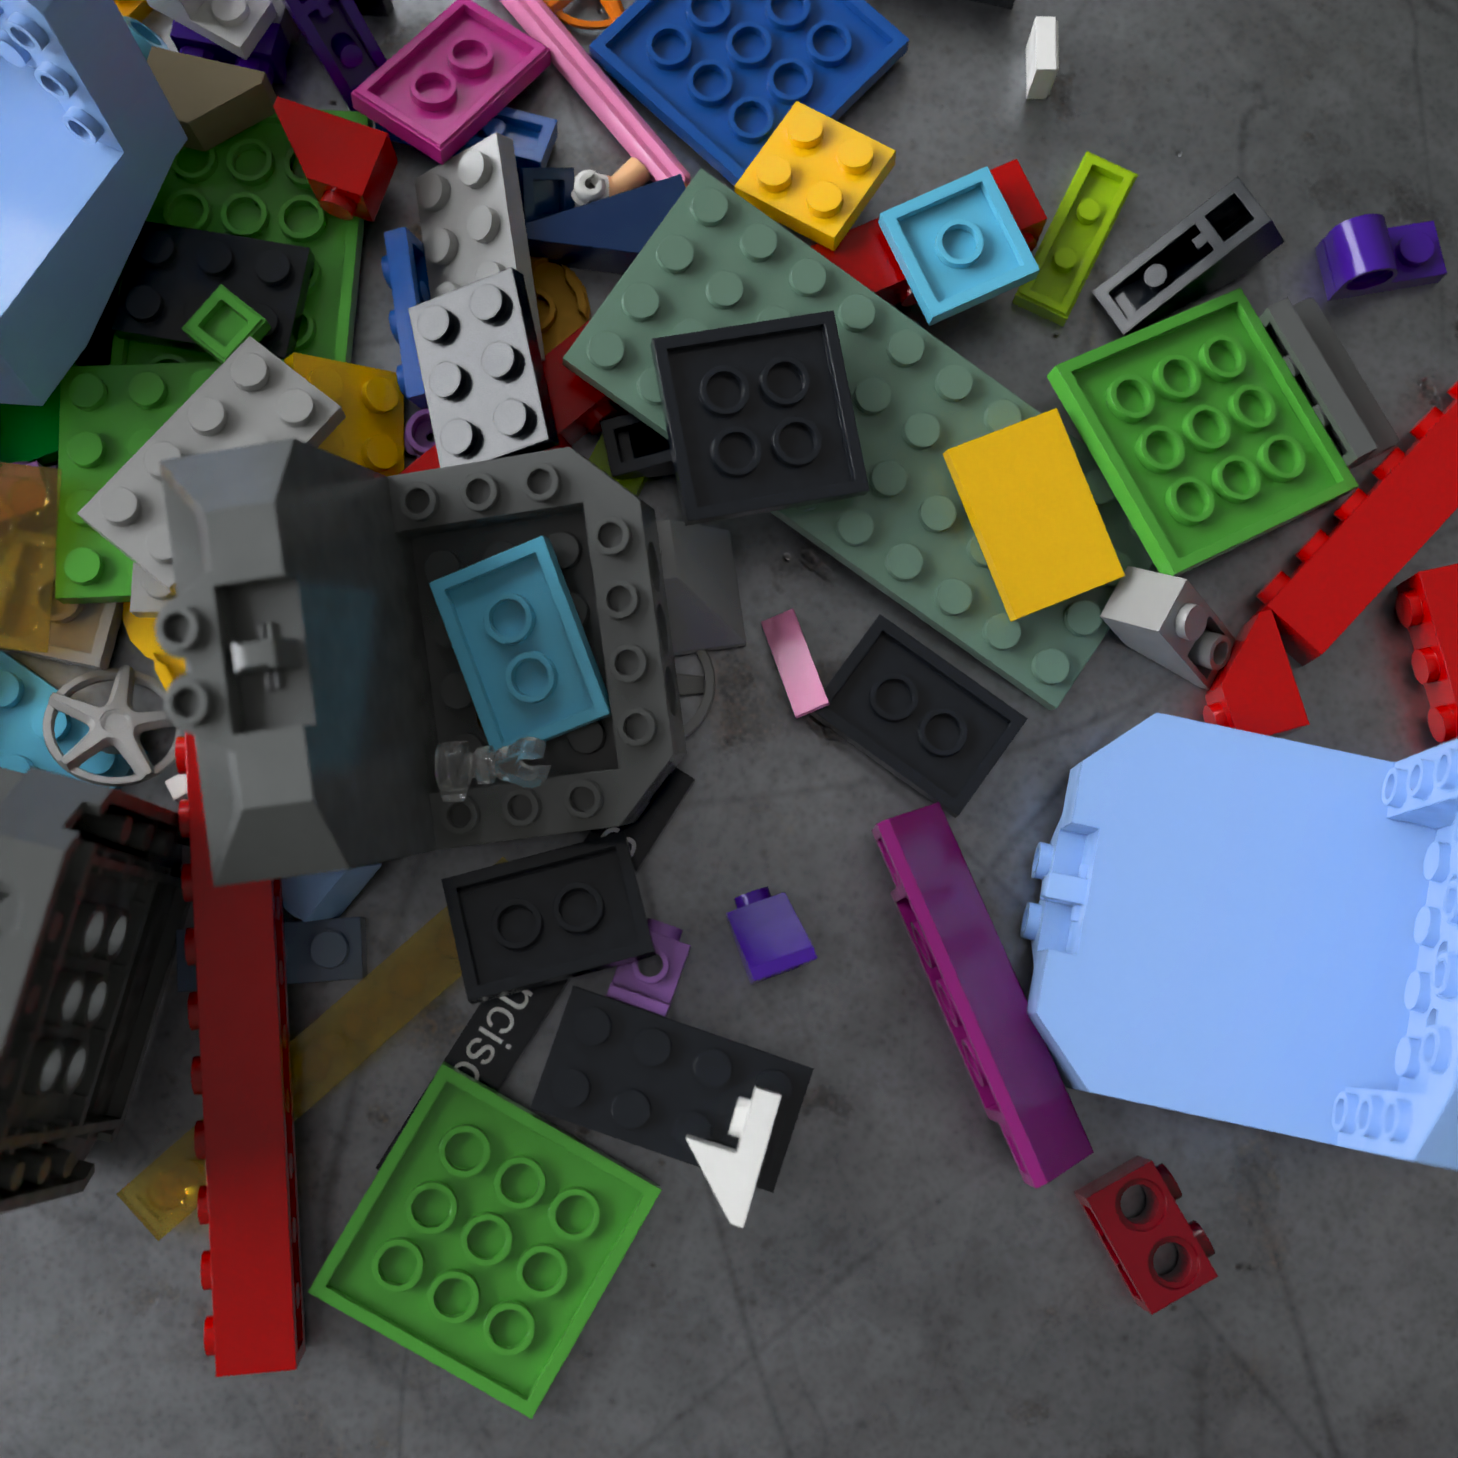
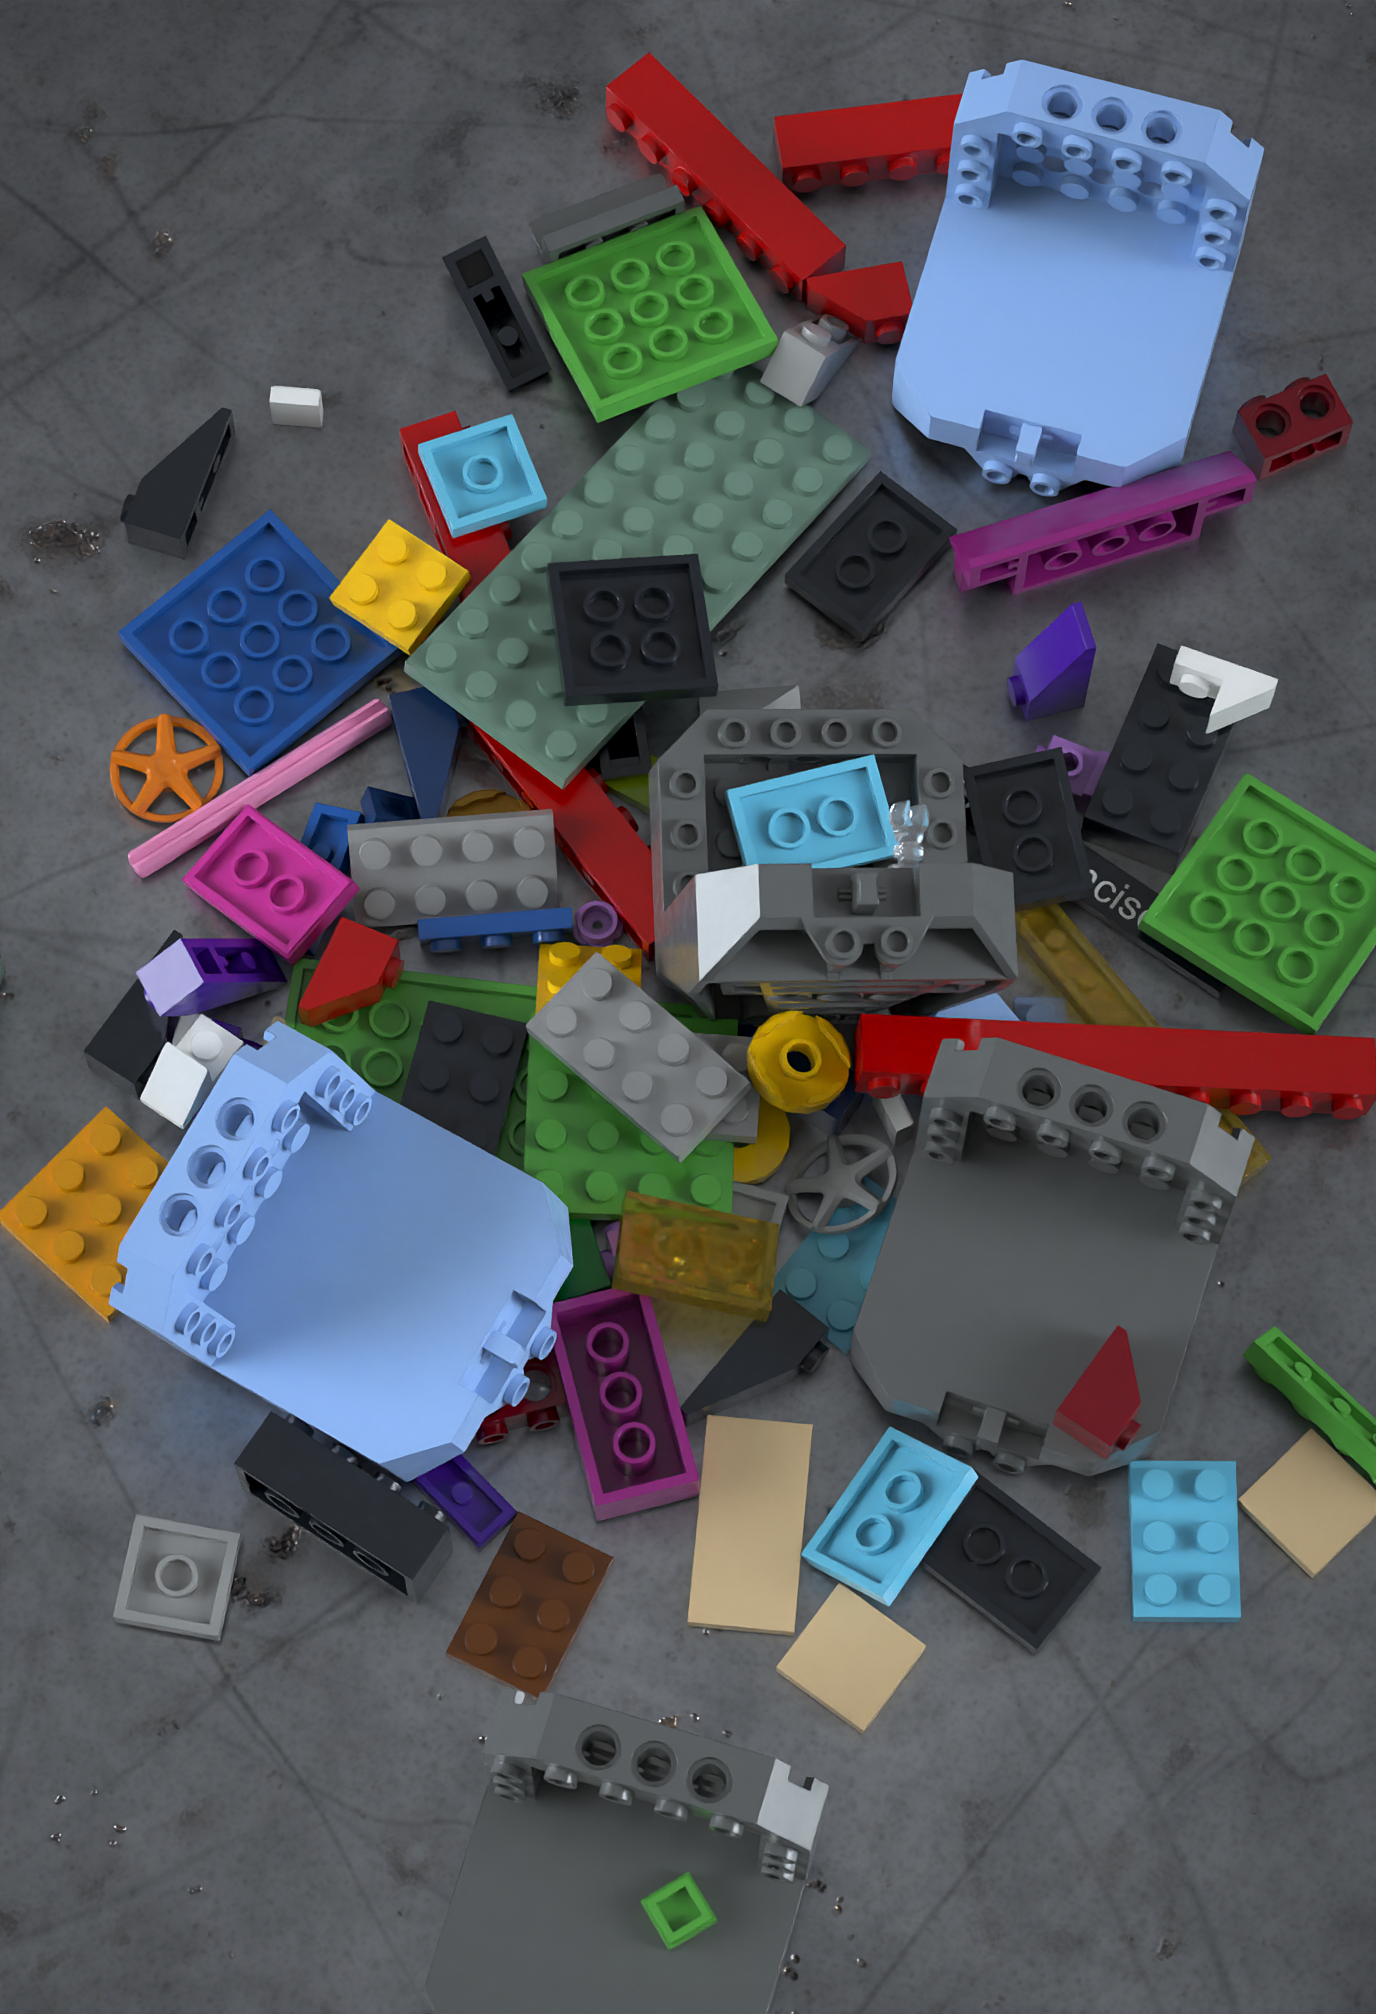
camera: 85 degrees left, 10 degrees down
bright green tile [181,284,272,364] -> none
plate [408,267,560,468] -> none
arm [571,157,651,206] -> none
bright pink window [761,608,830,718] -> none
yellow tile [943,408,1125,622] -> none
lime tile [1012,151,1138,327] -> none
dark purple plate [1315,213,1447,301] -> none

